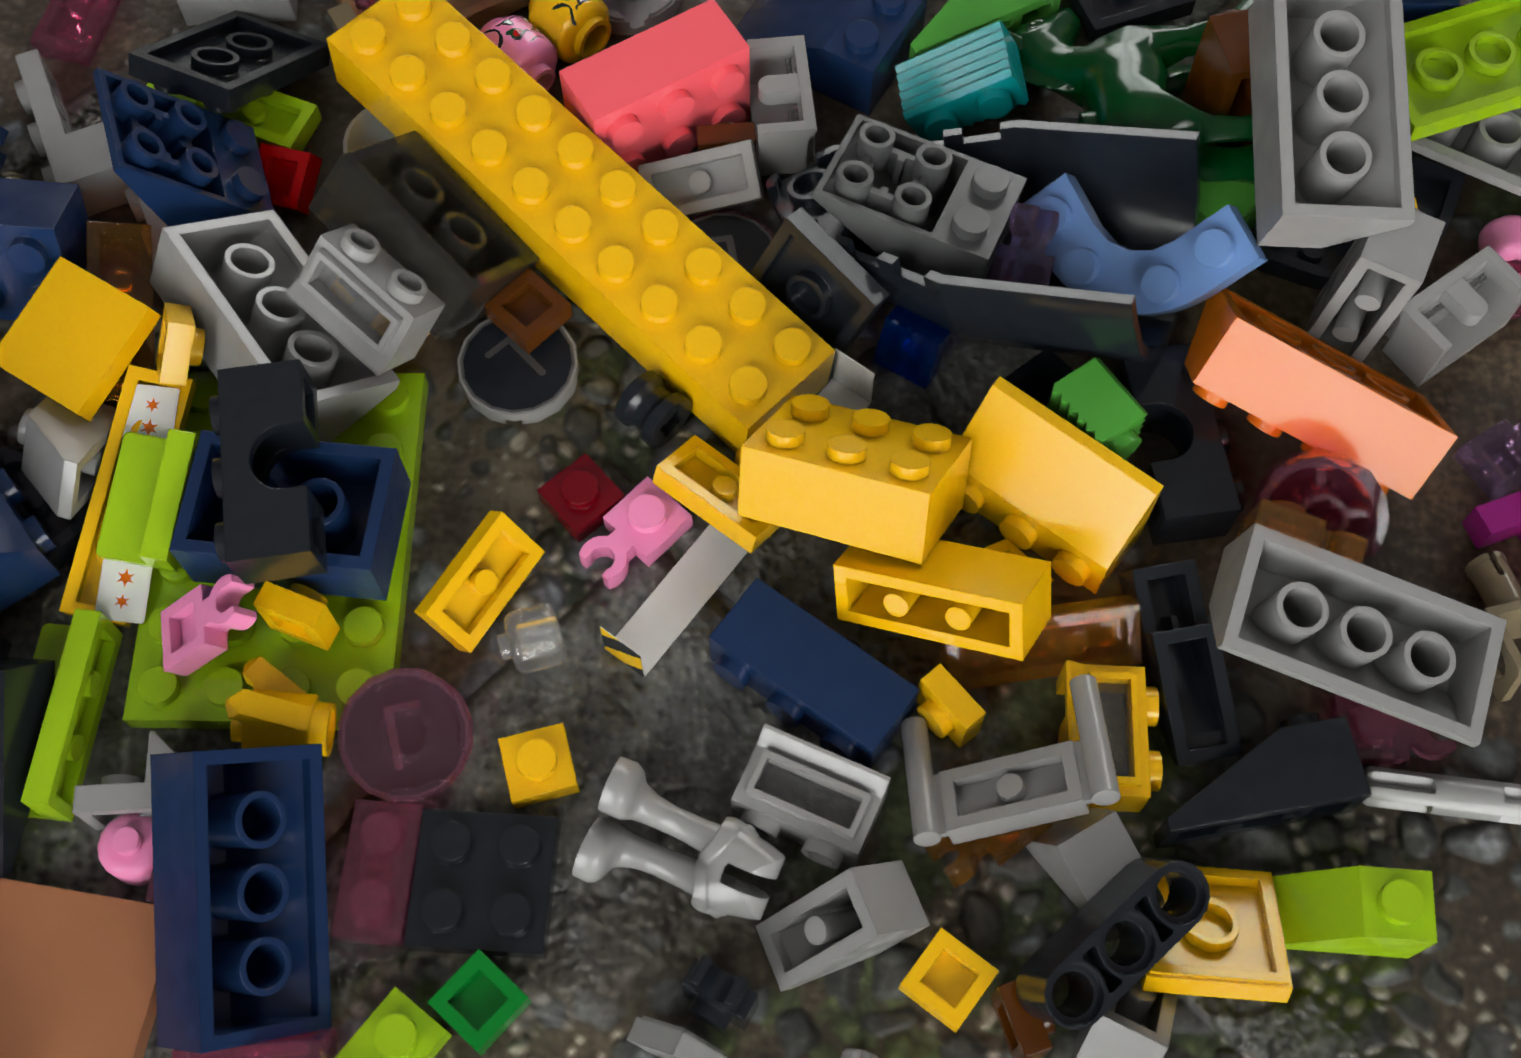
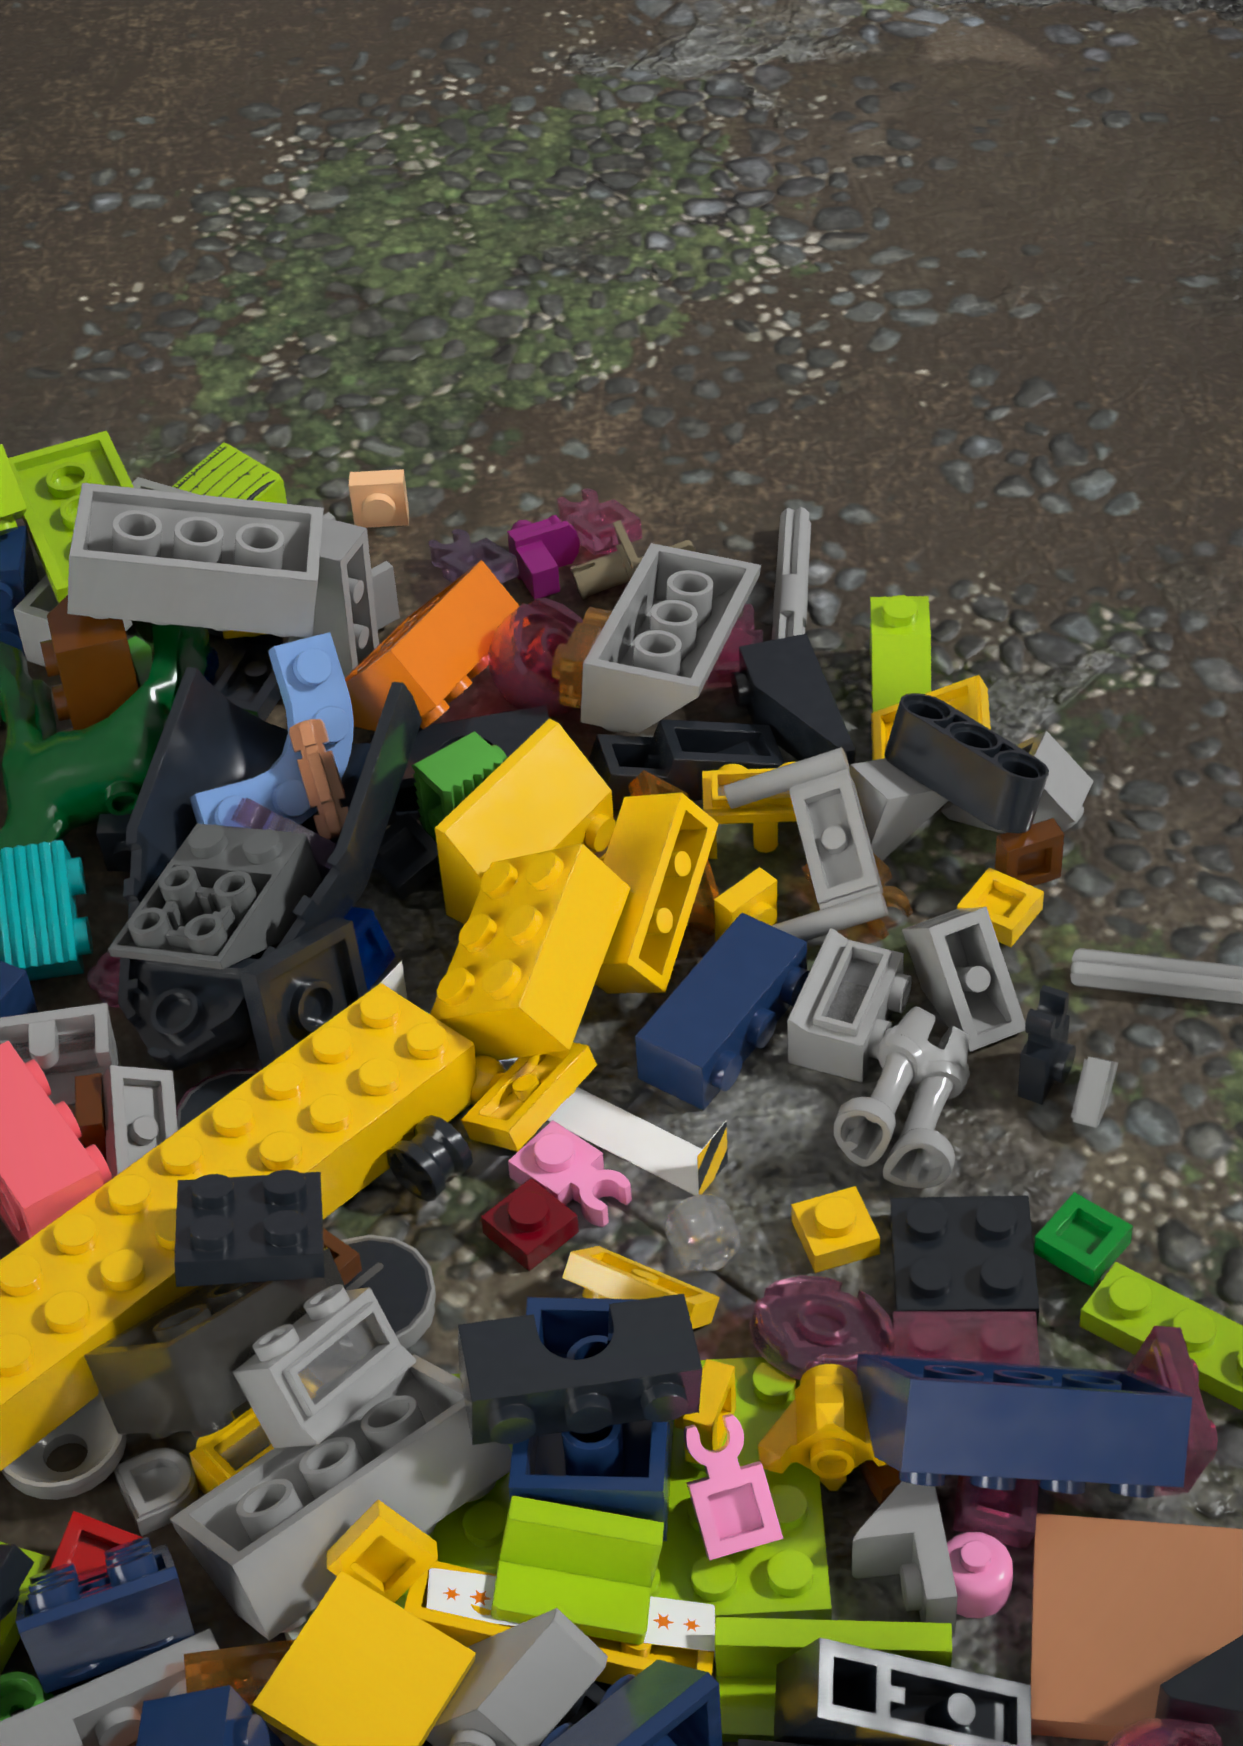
camera: 90 degrees left, 20 degrees down
none -> black plate [174,1170,325,1287]
none -> nougat axle [289,719,349,840]

